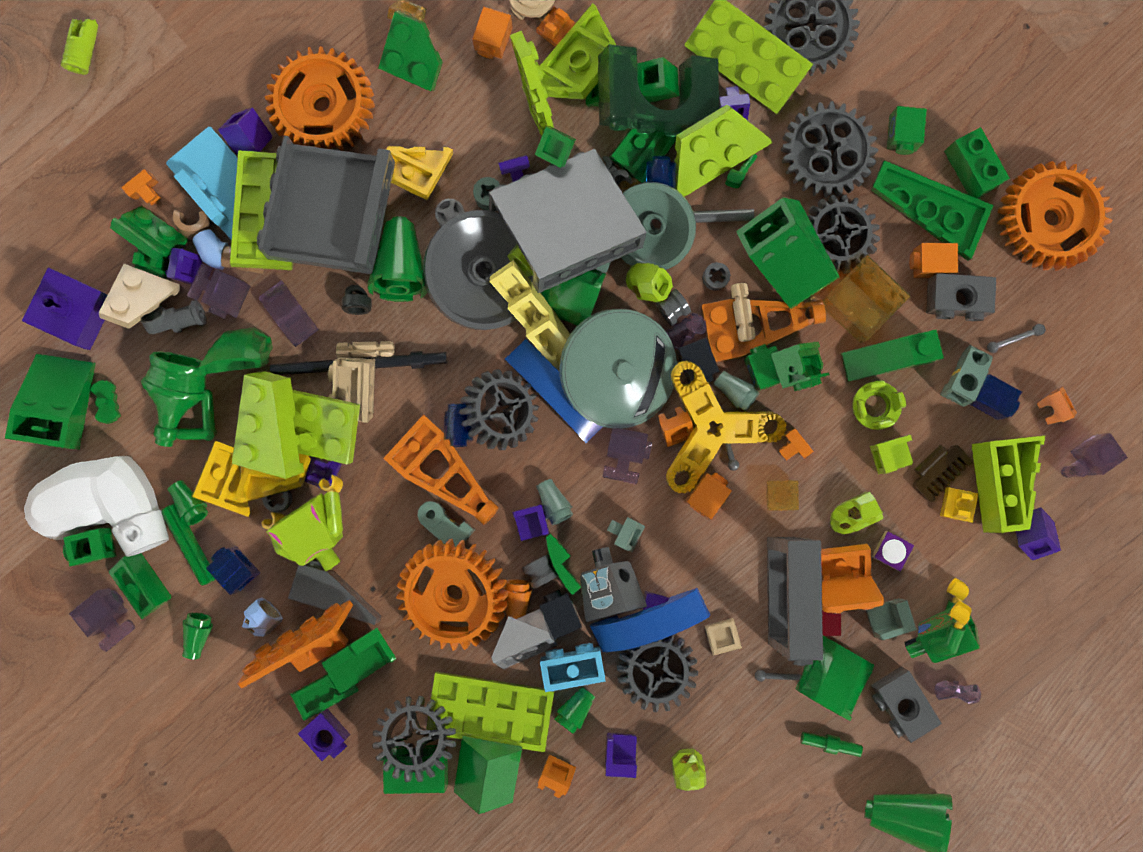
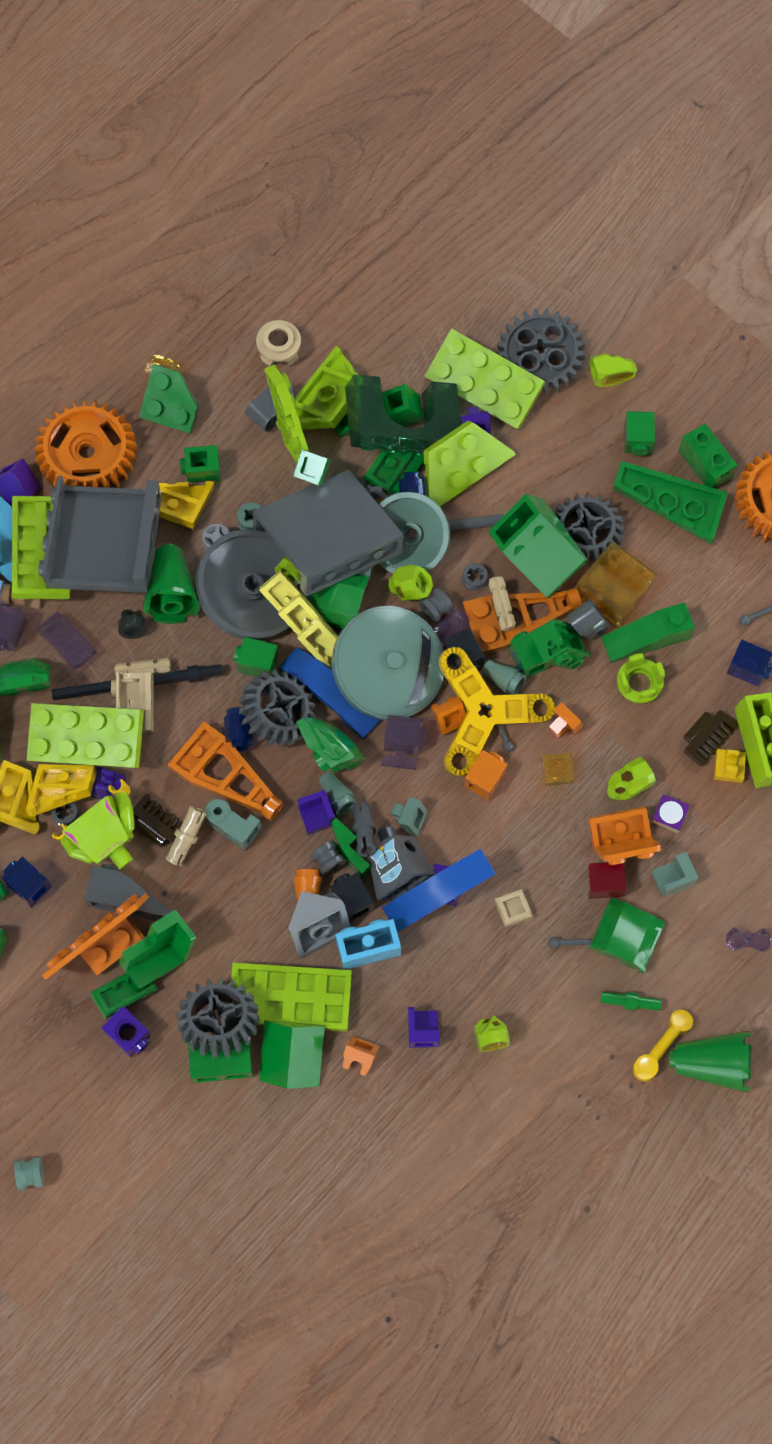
camera: 10 degrees left, 15 degrees down
lime wedge [232,371,304,479] -> none
light blue rock [242,598,283,637] -> none
orange gear [396,538,509,651] -> none
orange brick [472,6,513,59] -> none
dark purple tile [498,155,530,182] -> none
orange tile [536,6,576,47] -> none
green cone [554,687,596,734] -> none
dark grey gear [617,635,699,712] -> none
green hand [725,154,758,189] -> none
dark grey window [767,537,823,666] -> none
dark grey gear [781,101,878,198] -> none
lime panel [870,434,913,474] -> none
dark grey brick [871,667,942,743] -> none
green torso [904,578,980,663] -> none
orange brick [909,243,958,278] -> none
dark grey brick [926,273,996,321] -> none
sand green leg [940,345,993,407] -> none
none -> dark brown piece [133,794,183,848]
none -> tan pin [165,806,207,866]
none -> green brick [180,445,221,482]
none -> green brick [233,637,279,677]
none -> dark grey piece [245,384,295,432]
none -> green slope [296,717,365,773]
none -> dark grey pin [353,802,376,857]
none -> dark grey piece [567,599,611,641]
none -> lime rock [589,353,637,387]
none -> yellow bar [632,1009,693,1082]

